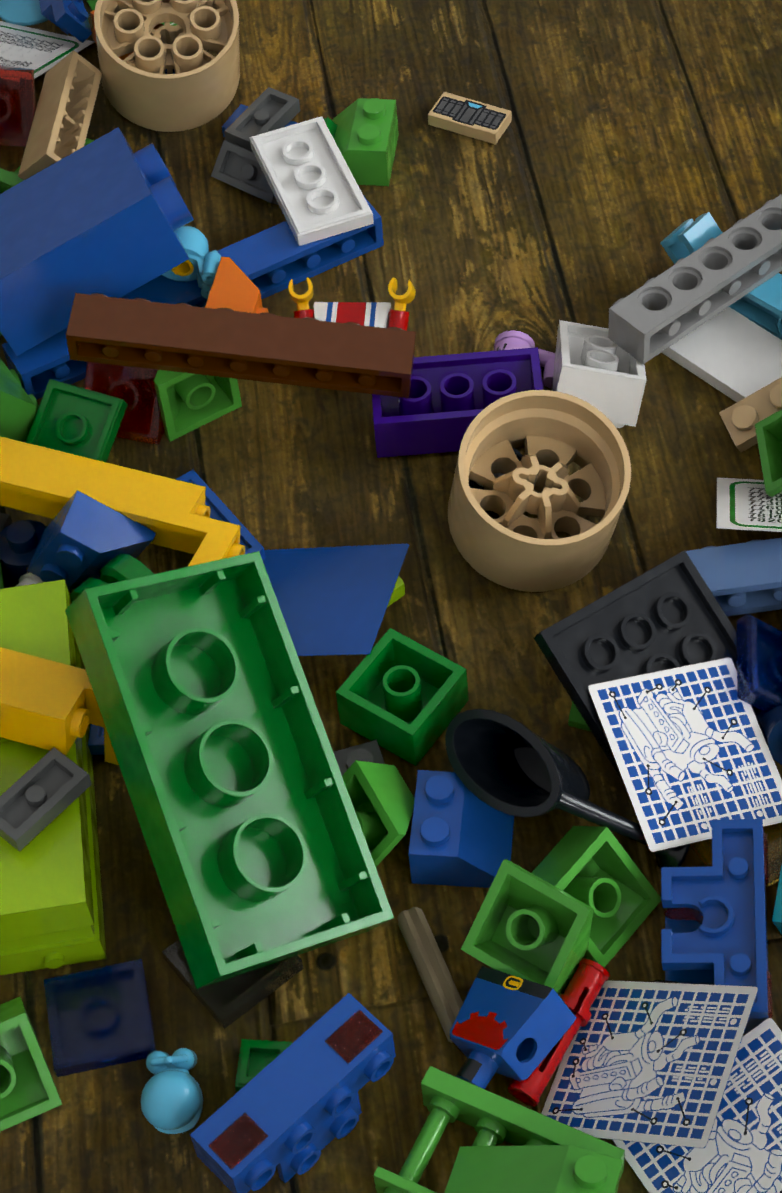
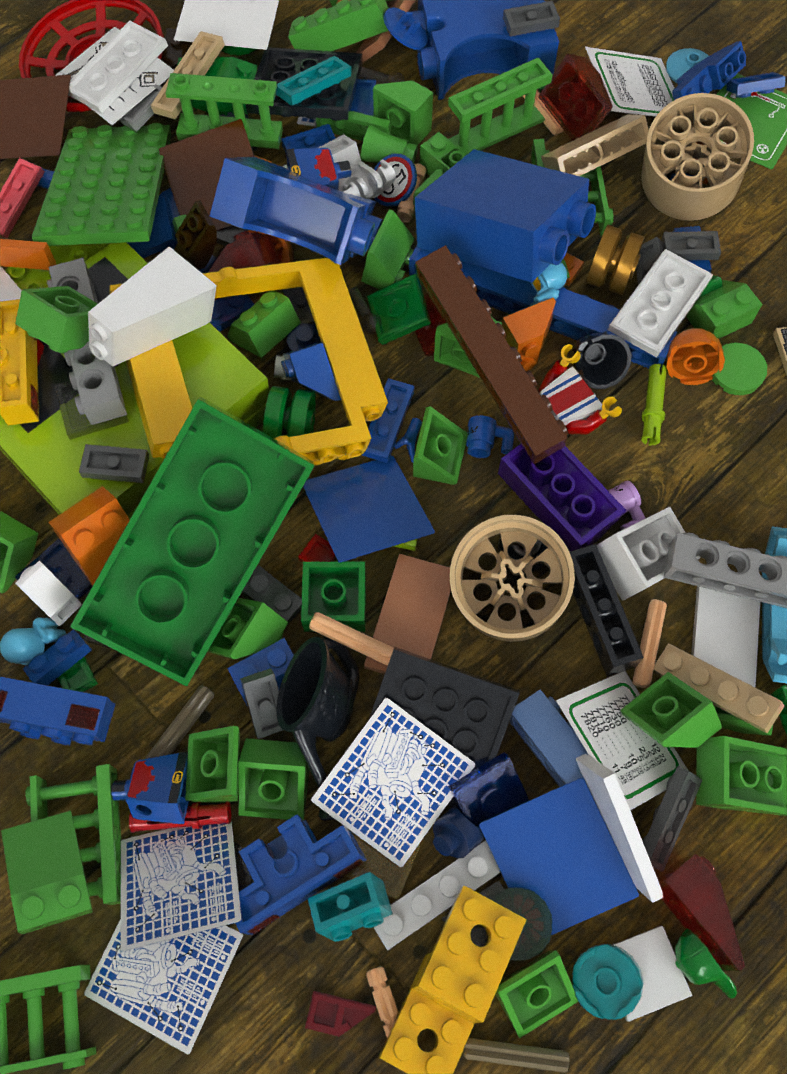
camera: 50 degrees right, 15 degrees up
none -> white slope [15,561,82,626]
none -> blue plate [23,629,92,685]
none -> orange slope [48,486,130,586]
none -> dark grey plate [240,668,283,739]
none -> red tile [298,534,336,562]
none -> light nougat axle [309,612,394,666]
none -> nougat tile [364,554,451,674]
none -> blue bar [394,418,422,463]
none -> bright green slope [413,406,468,485]
none -> blue piece [466,415,514,458]
none -> black brick [570,544,644,677]
none -> black helmet [573,331,632,389]
none -> pearl gold wheel [587,225,645,295]
none -> light nougat axle [632,599,667,688]
none -> lime pin [641,364,667,445]
none -> orange cylinder [666,328,725,385]
none -> bright green tile [712,342,767,396]

